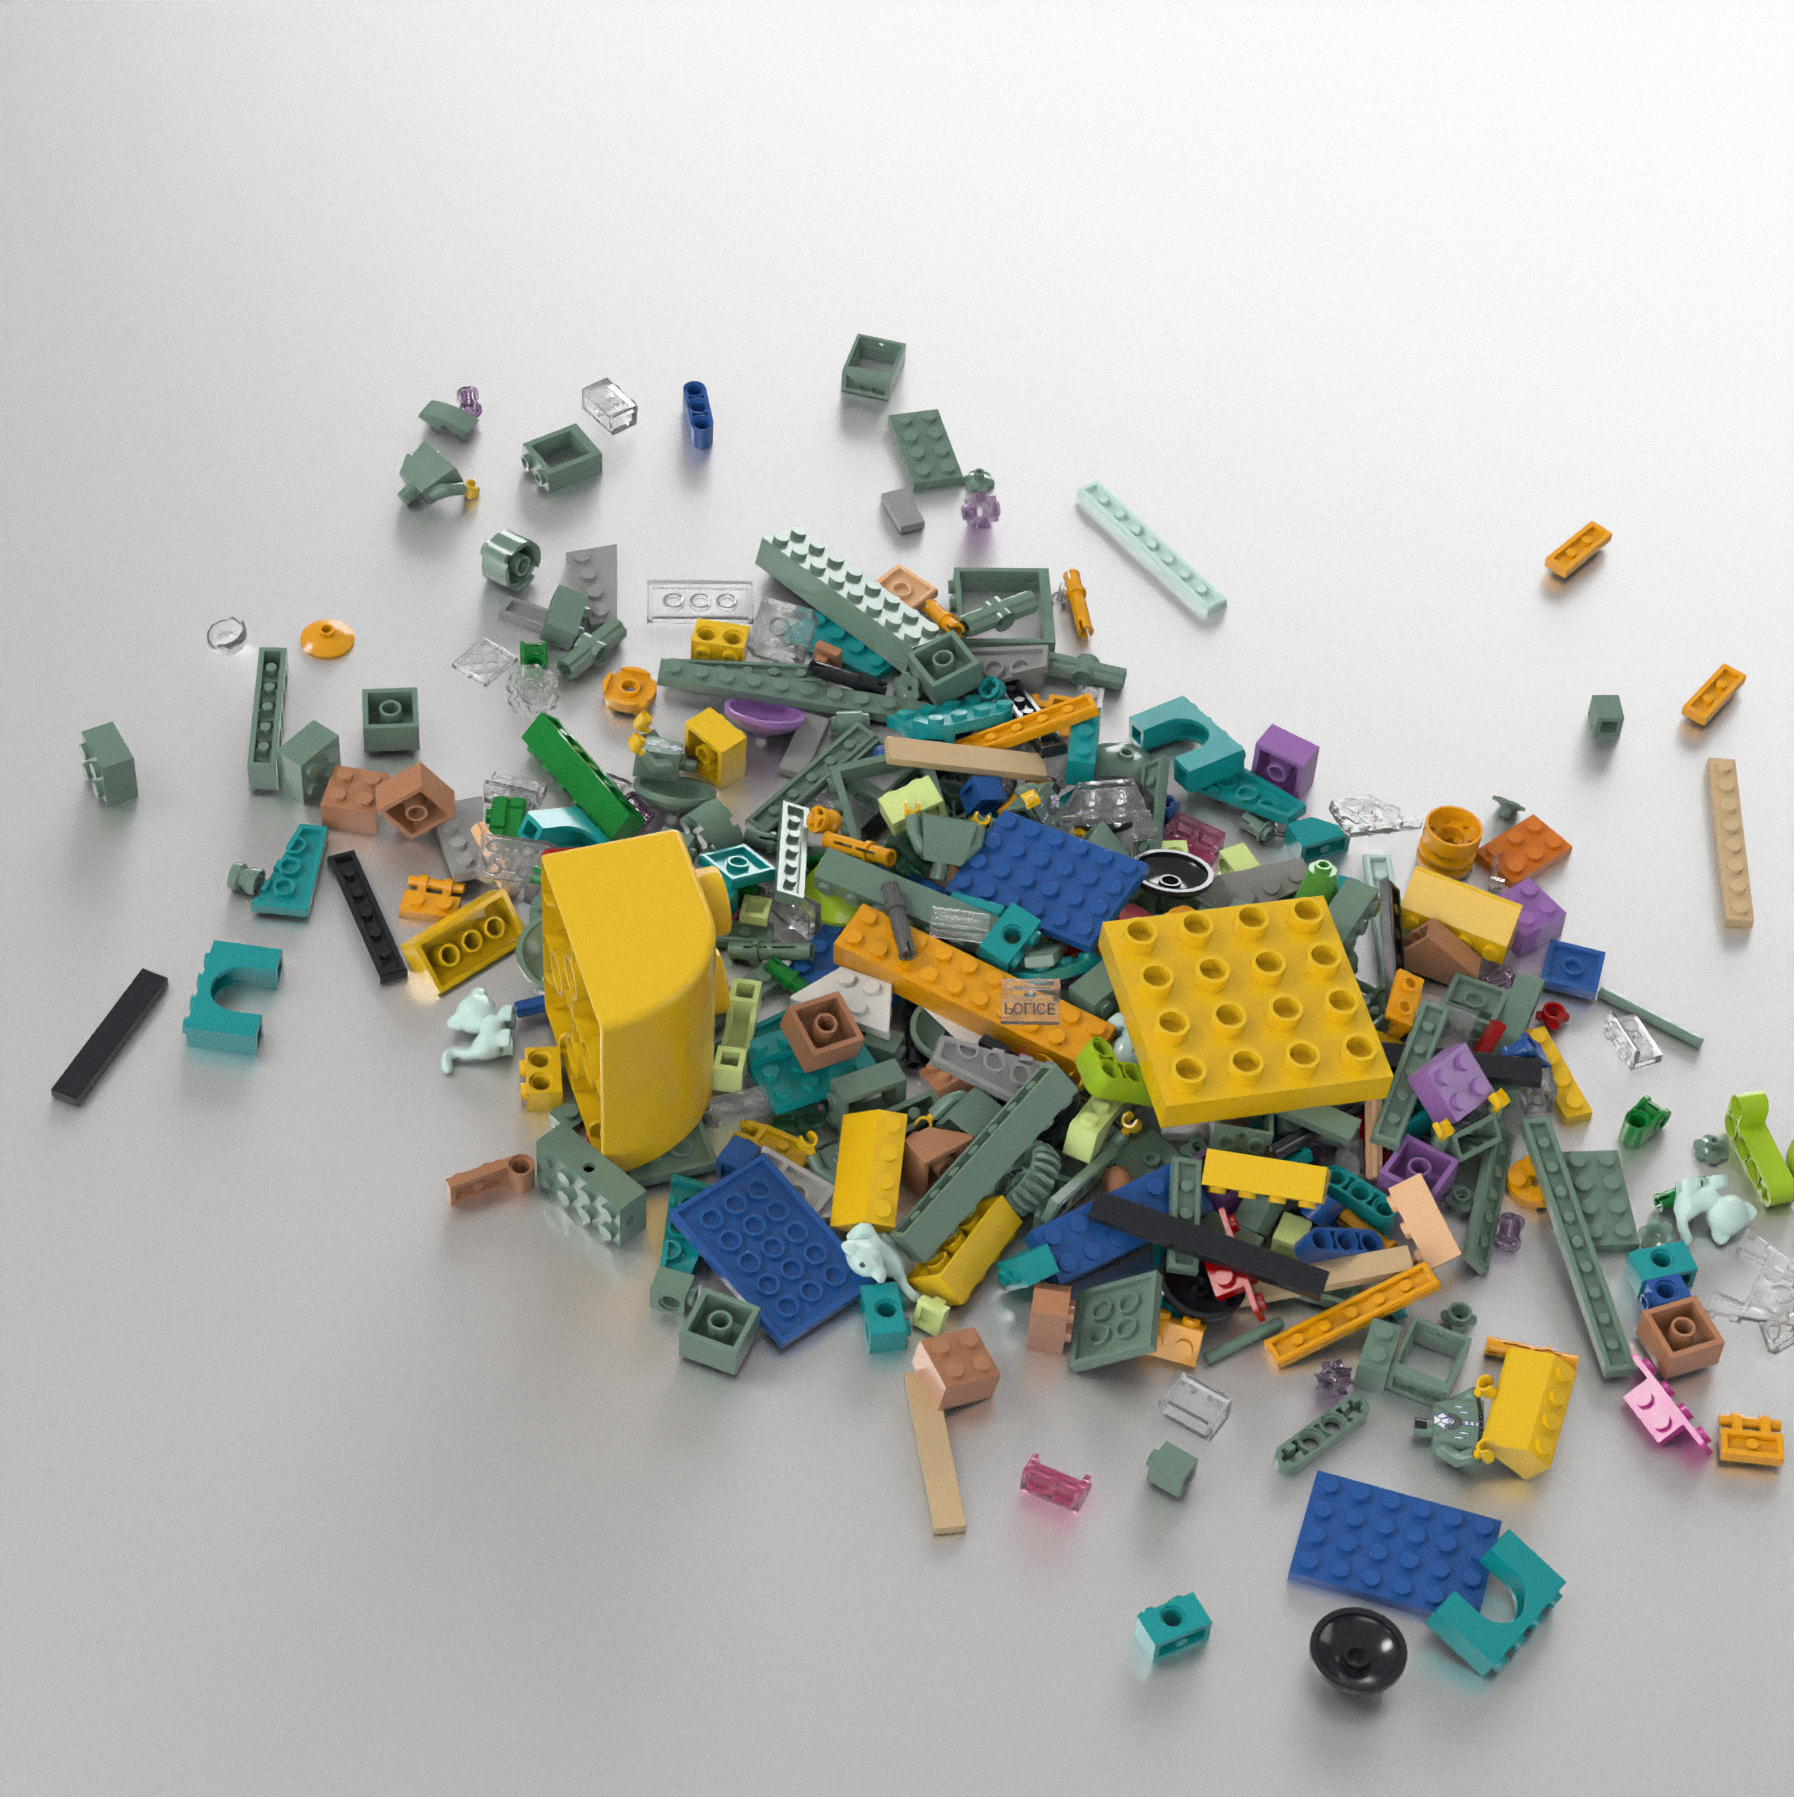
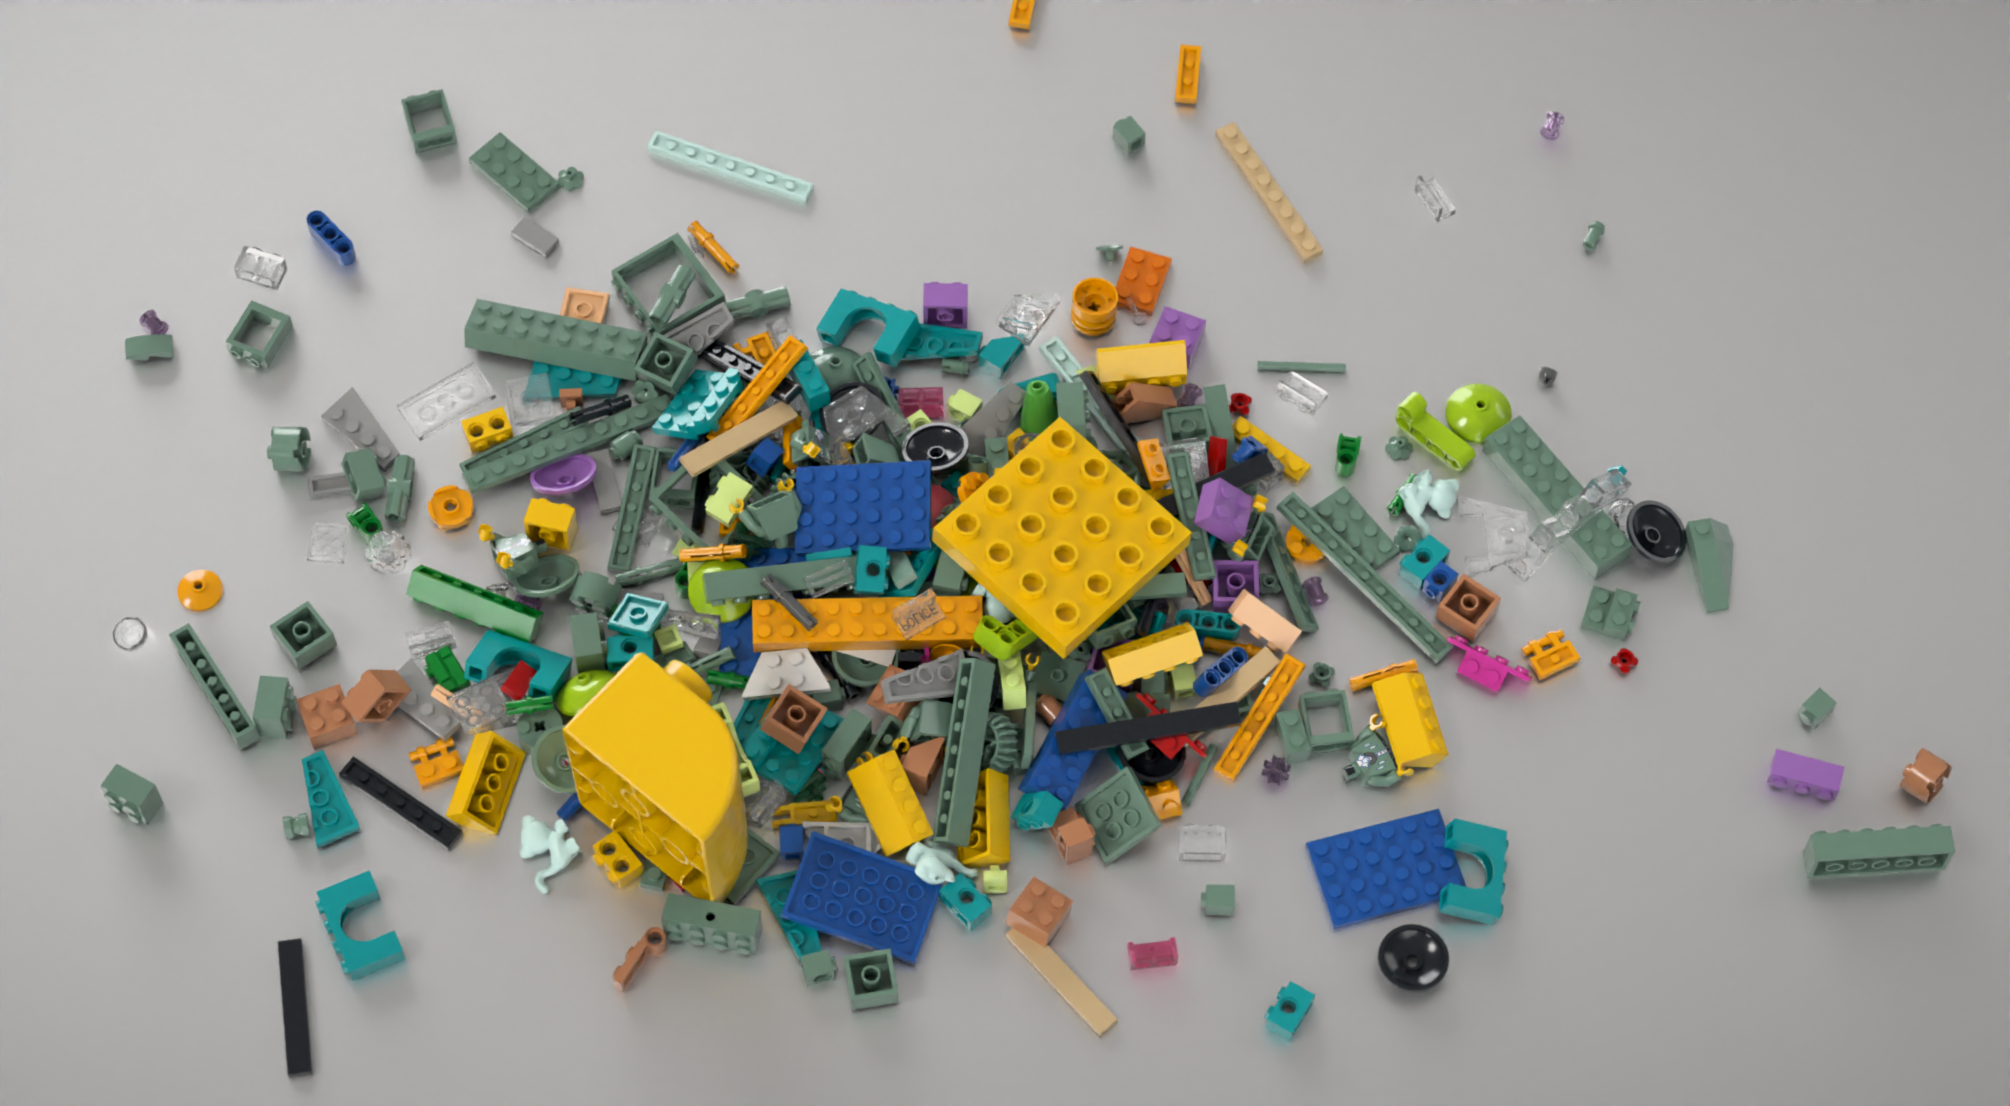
camera: 30 degrees left, 15 degrees up
sand green torso [397,441,480,505] -> none
plate [773,801,810,907] -> none
light orange wheel [806,805,842,835] -> none
light orange pin [922,599,965,638] -> none
clear purple brick [961,491,1000,530] -> none
teal bush [978,676,1006,703] -> none
sand green beam [1273,1395,1369,1476] -> none
blue plate [1541,939,1606,1000] -> none

